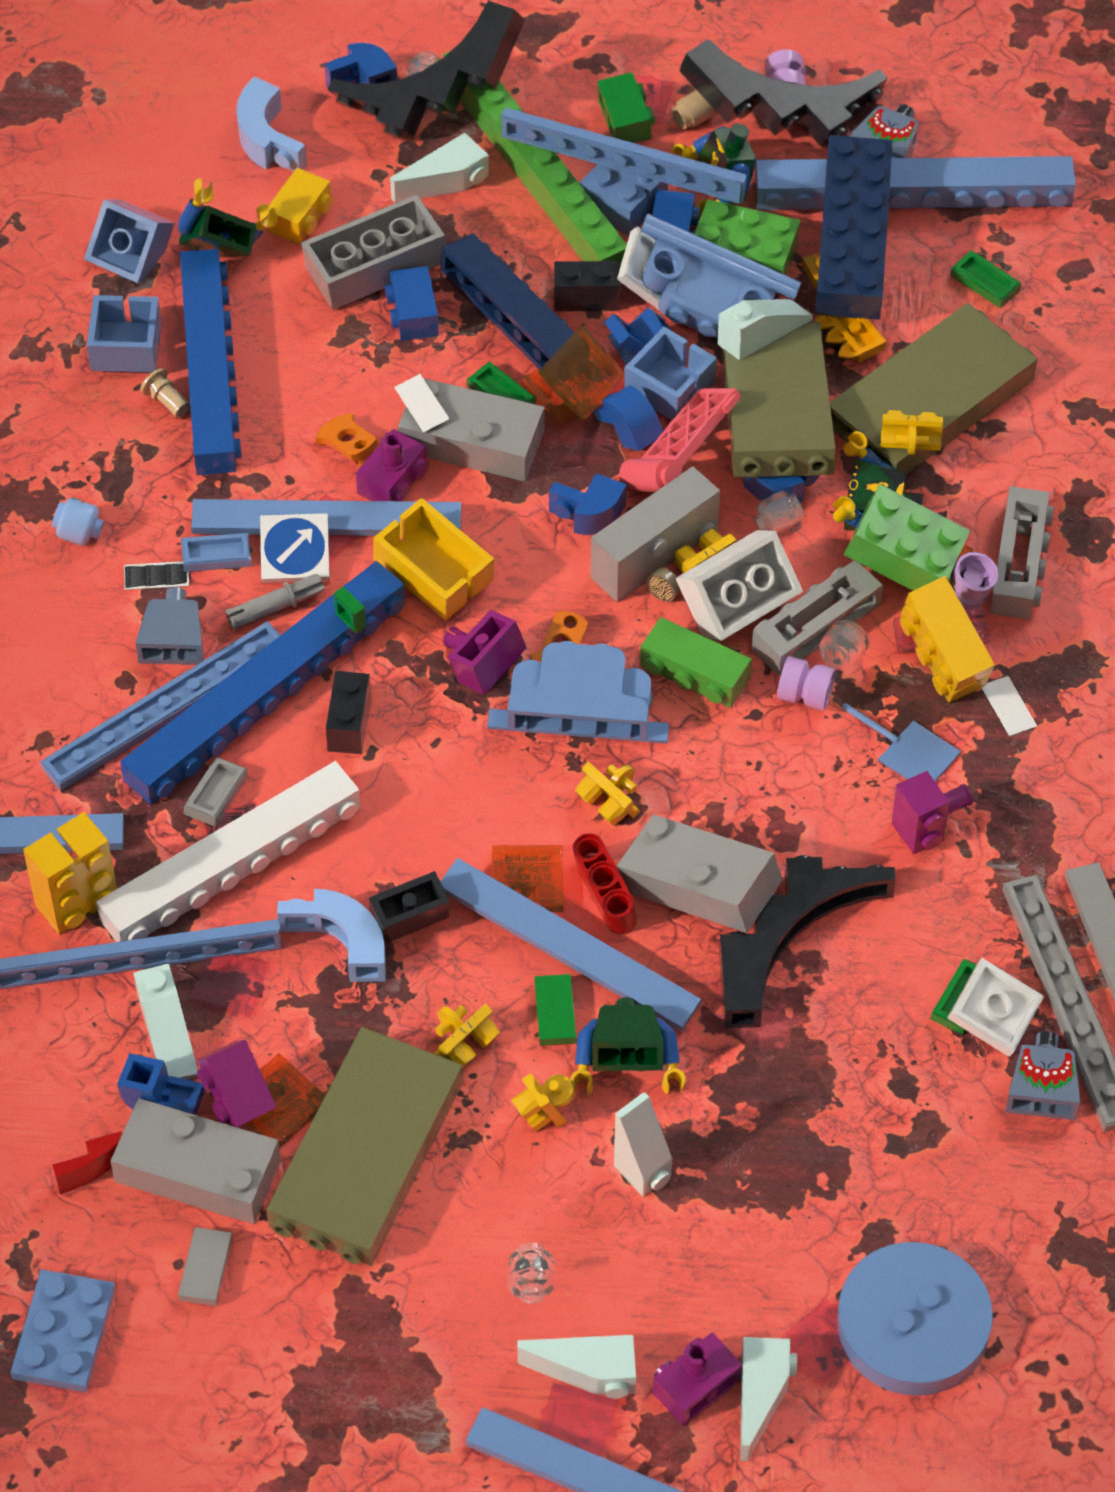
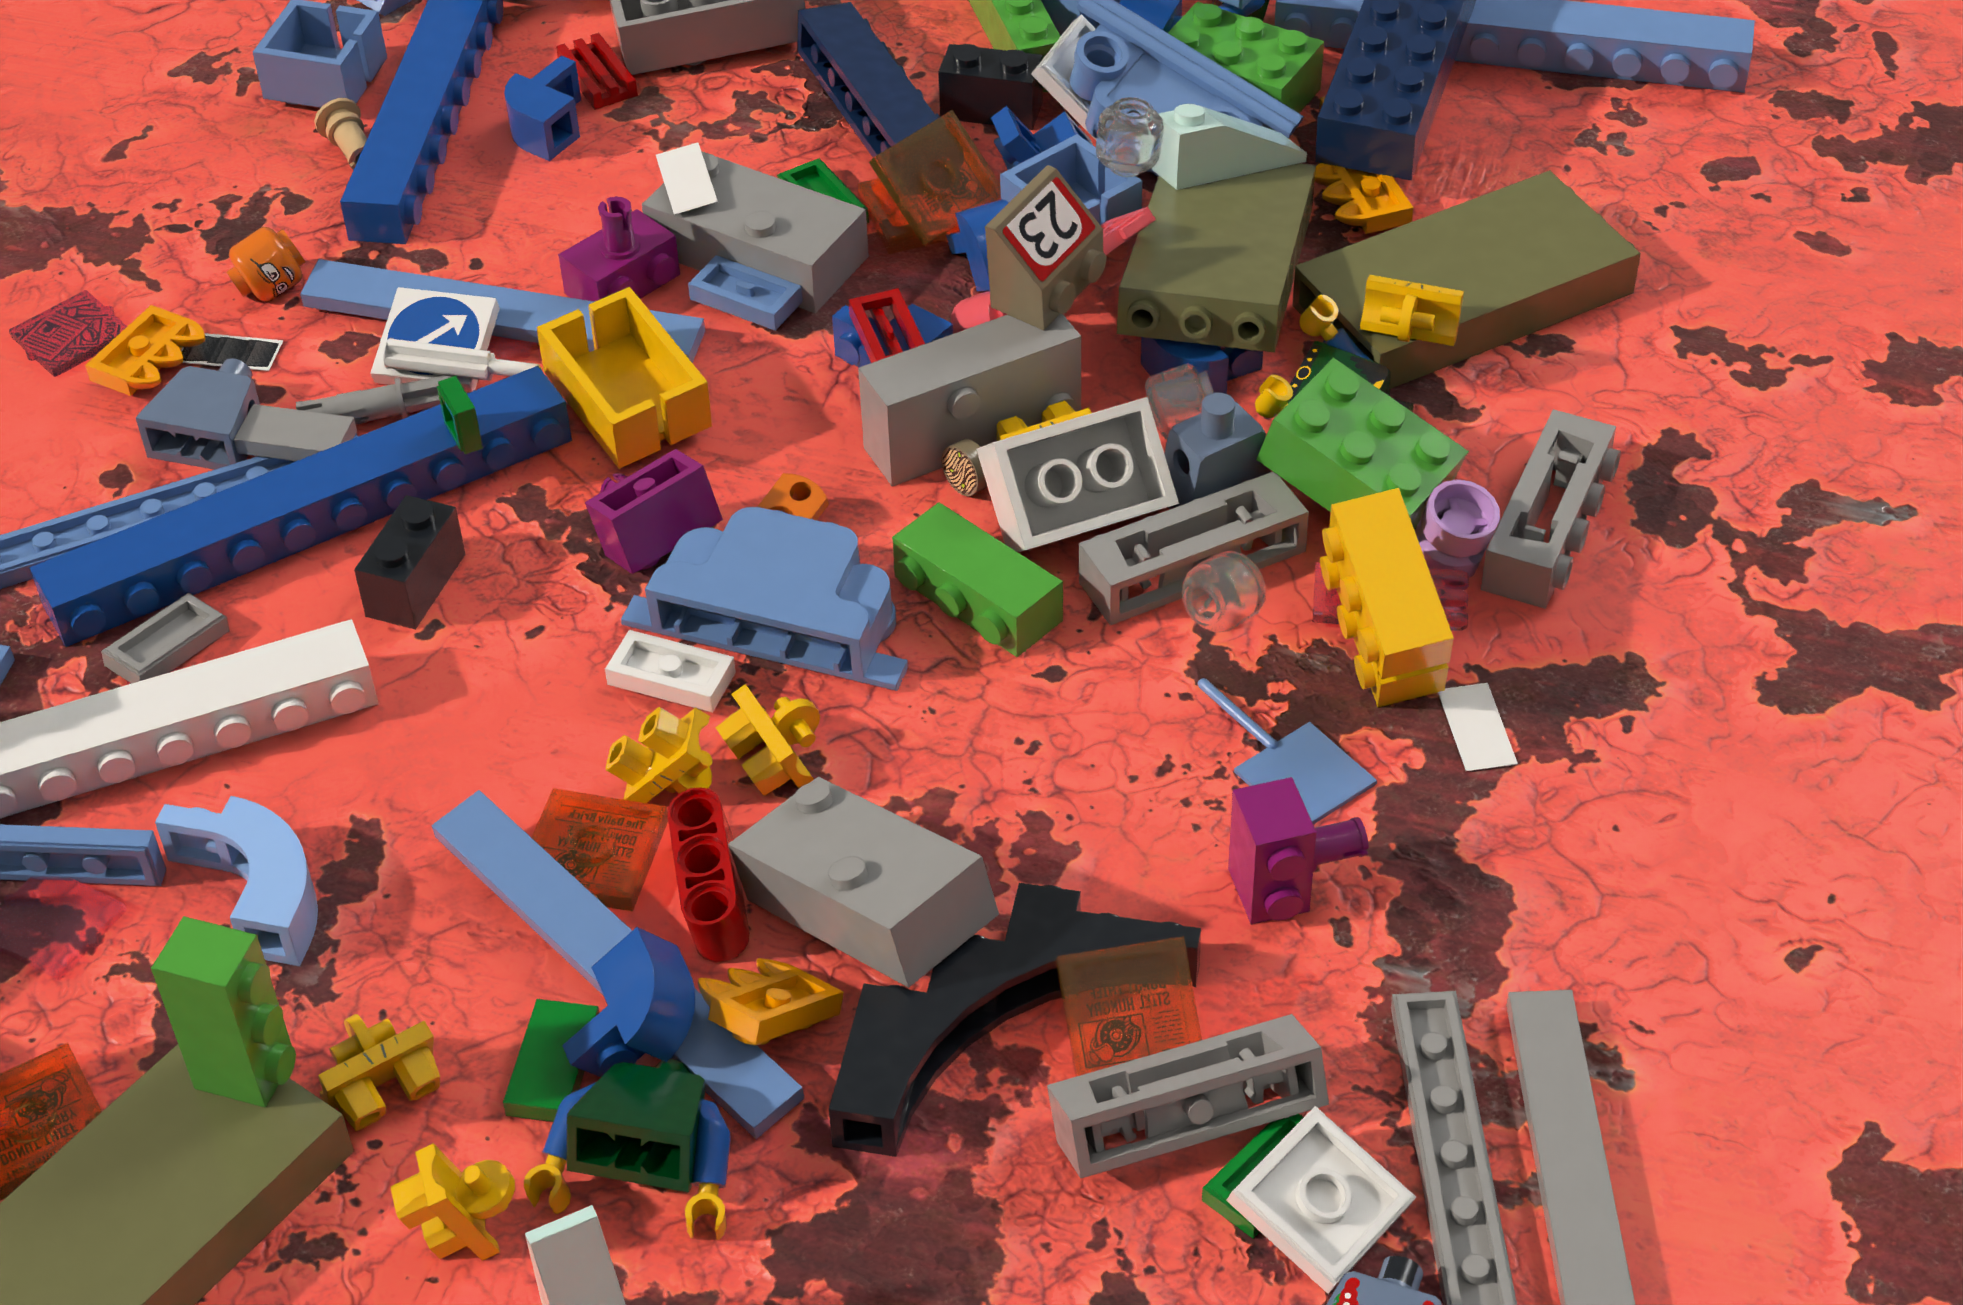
camera: 15 degrees right, 10 degrees down
light blue head [51,498,104,546] -> none
medium blue tile [181,533,251,572] -> none
orange piece [315,413,378,467] -> none
black brick [369,871,450,944] -> none
blue brick [385,266,439,341] -> none
lavender wheel [777,656,836,712] -> none
green tile [950,250,1021,309] -> none
none -> clear pink piece [9,290,127,377]
none -> light orange plate [85,305,206,396]
none -> bright green brick [151,916,296,1108]
none -> orange head [226,227,306,302]
none -> light grey tile [234,404,357,461]
none -> white axle [383,338,542,381]
none -> blue brick [504,56,581,161]
none -> red tile [556,32,638,110]
none -> blue brick [562,927,695,1077]
none -> white plate [605,630,736,713]
none -> yellow hips [605,707,712,810]
none -> medium blue plate [688,255,803,331]
none -> light orange plate [698,958,844,1045]
none -> red tile [848,288,925,363]
none -> dark tan slope [985,165,1106,331]
none -> light grey brick [1047,1014,1329,1178]
none -> clear orange tile [1056,936,1202,1077]
none -> clear head [1096,97,1164,177]
none -> sand blue torso [1164,392,1271,510]

